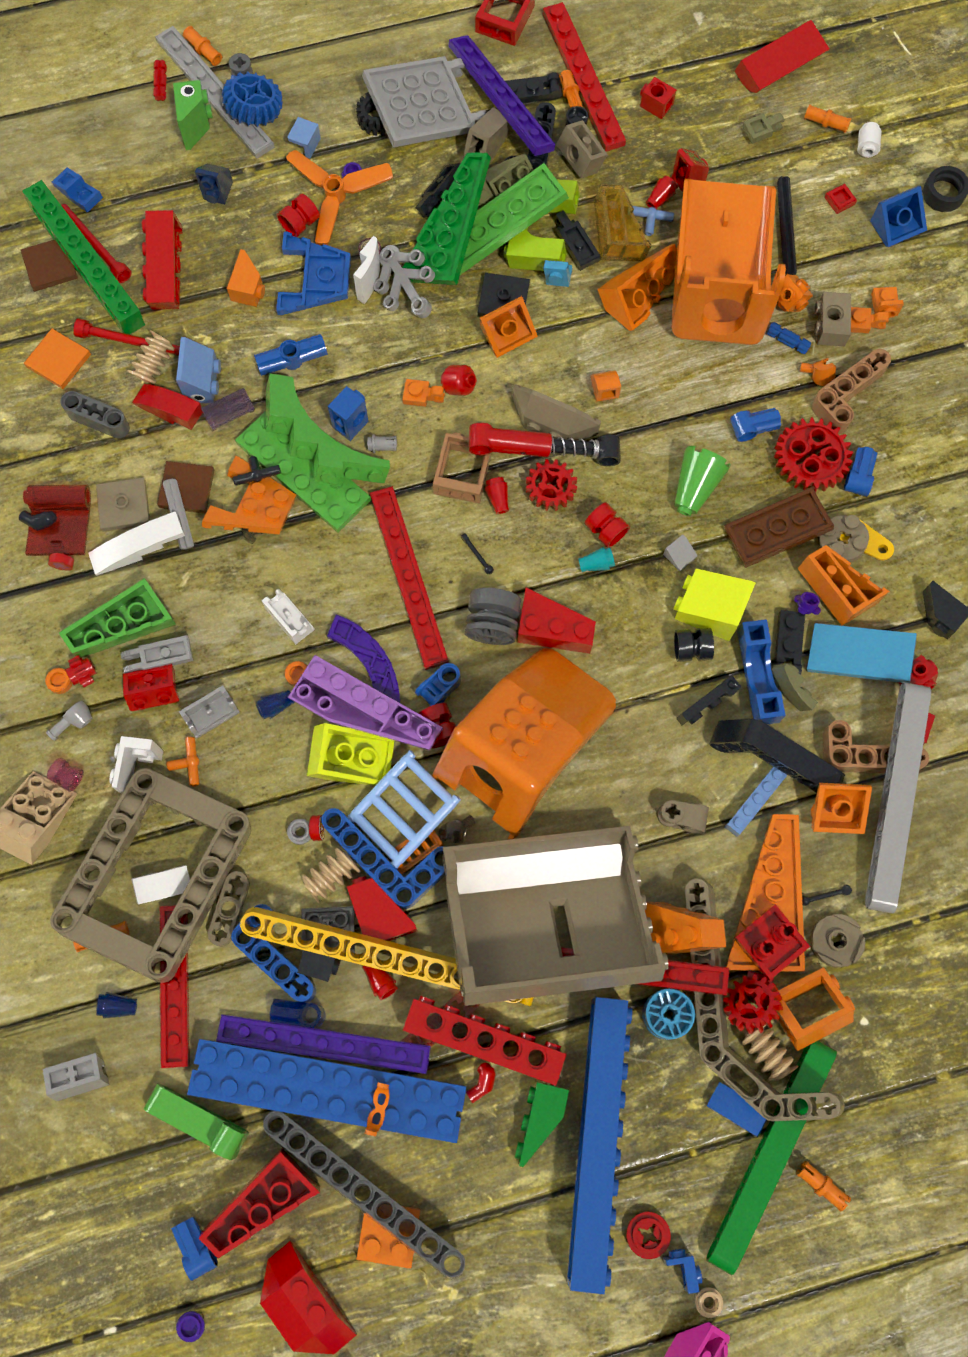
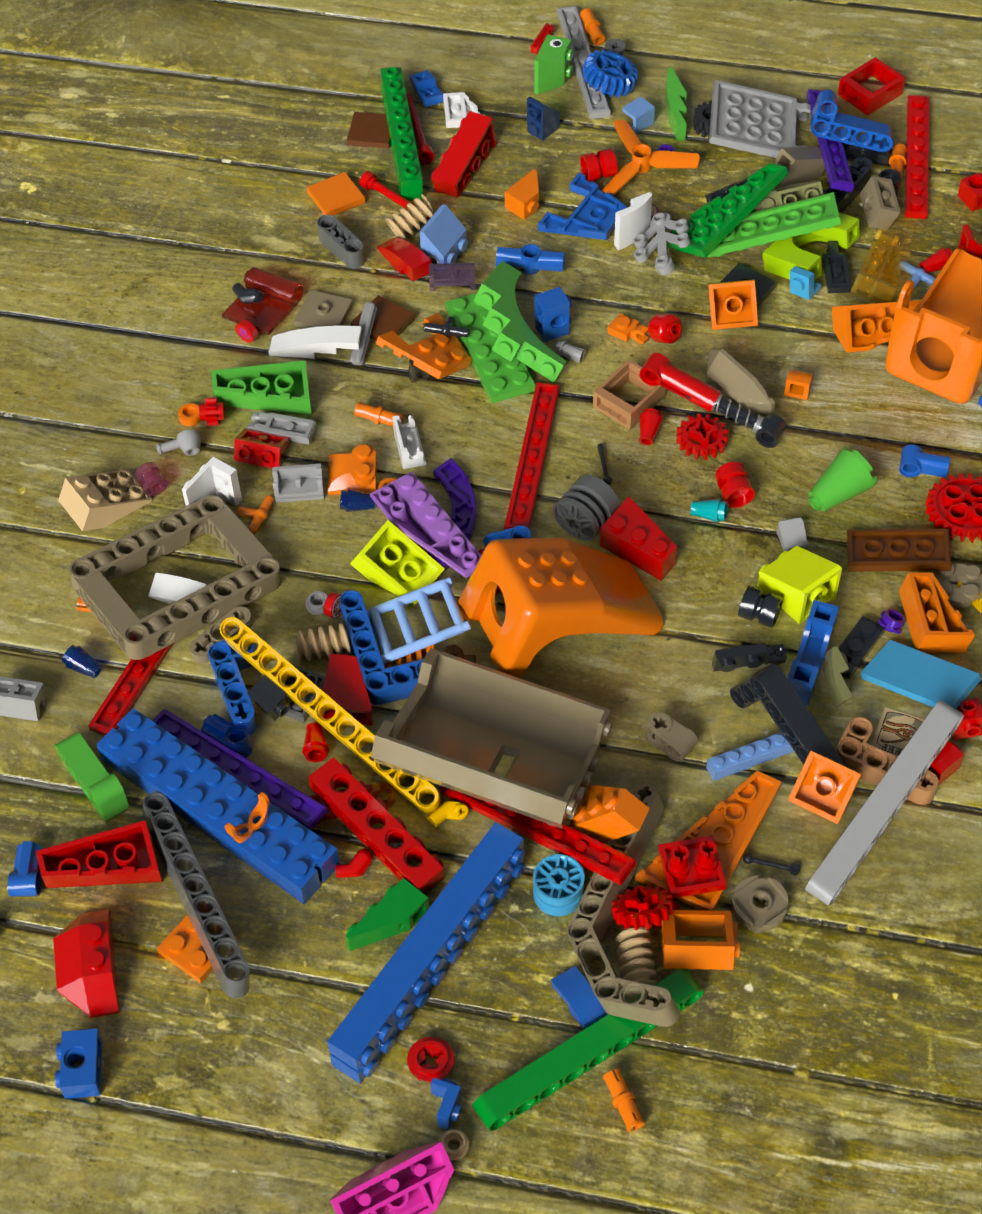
camera: 30 degrees right, 20 degrees down
none -> orange slope [327,444,377,495]
none -> orange pin [354,402,404,427]
none -> white wing [443,92,485,128]
none -> bright green slope [665,67,687,142]
none -> blue beam [811,90,893,152]
none -> sticker [872,707,925,757]

